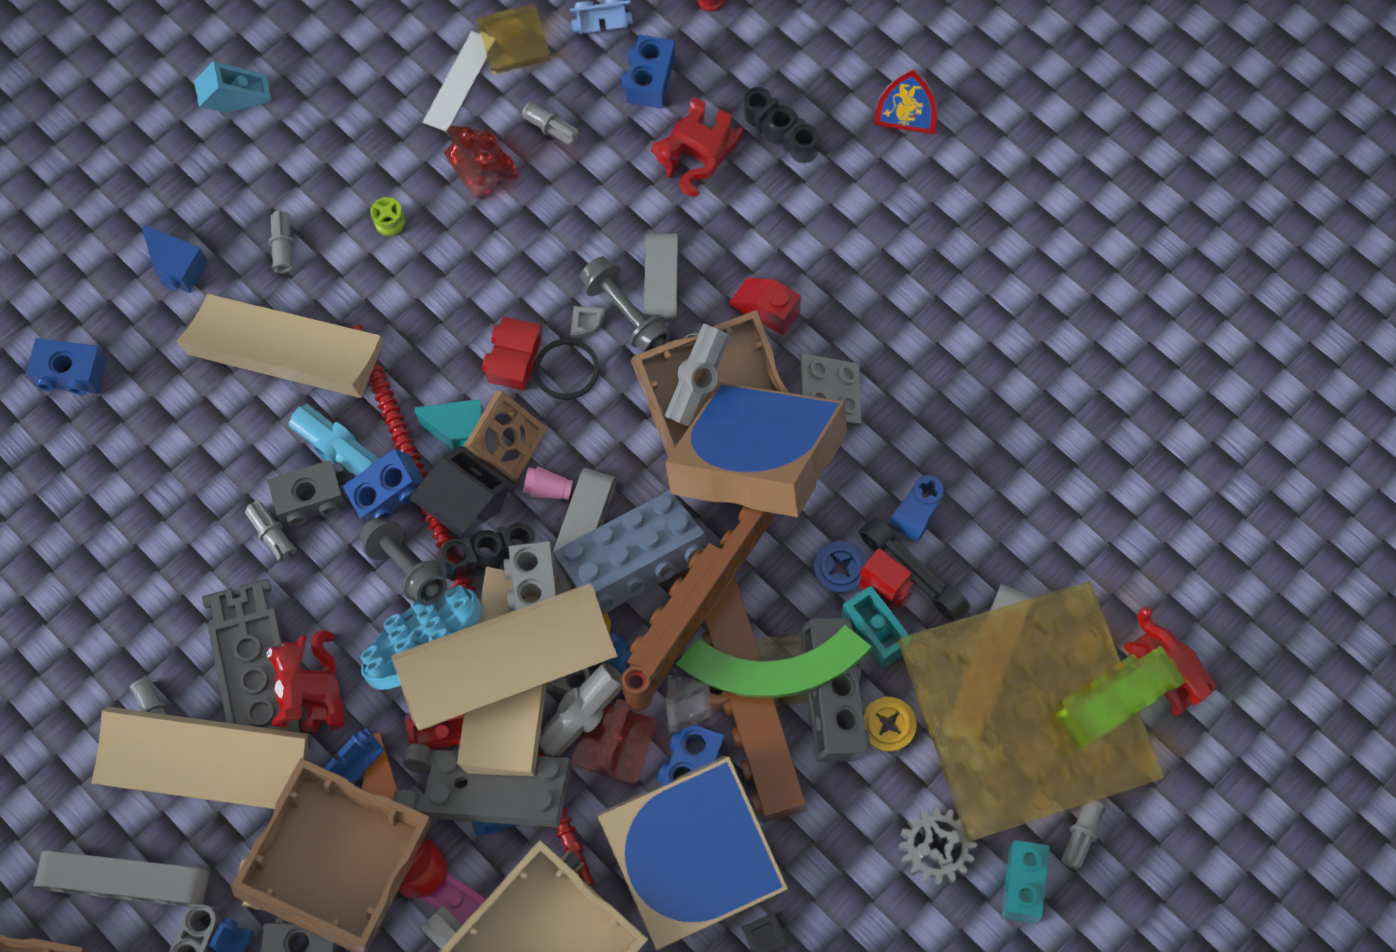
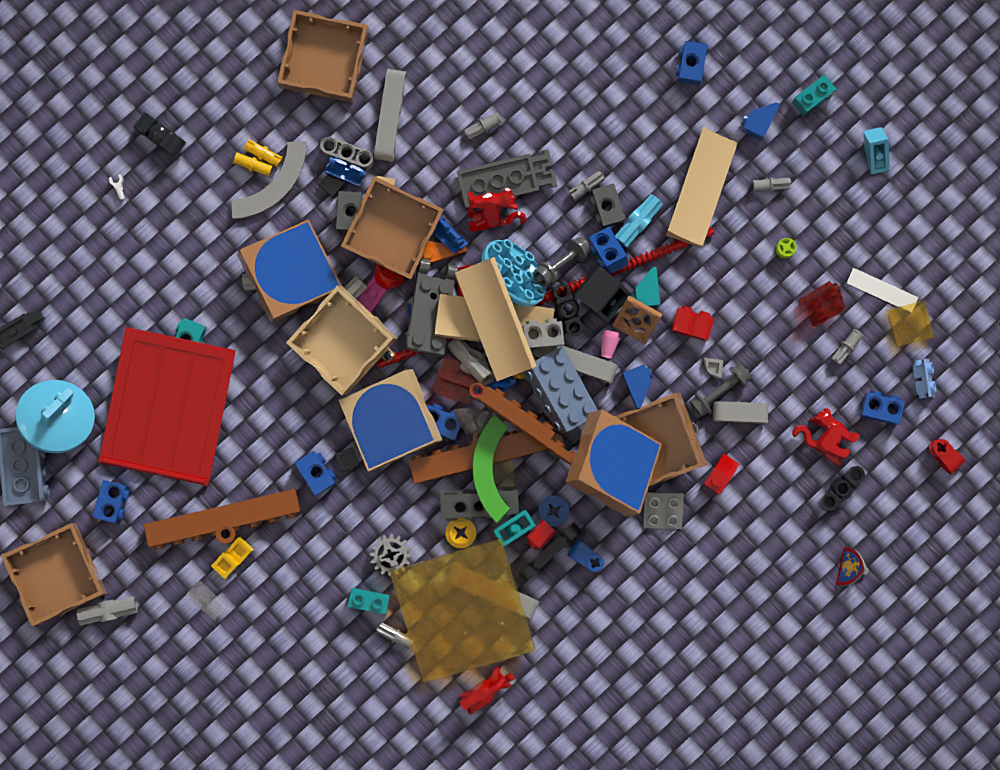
camera: 85 degrees right, 15 degrees up
tan arch [91,707,309,809] -> none
black piece [534,338,599,400] -> none
light grey piece [665,323,731,427] -> none
clear neon green wedge [1056,646,1185,749] -> none
none -> blue slope [622,364,653,409]
none -> teal brick [792,75,836,117]

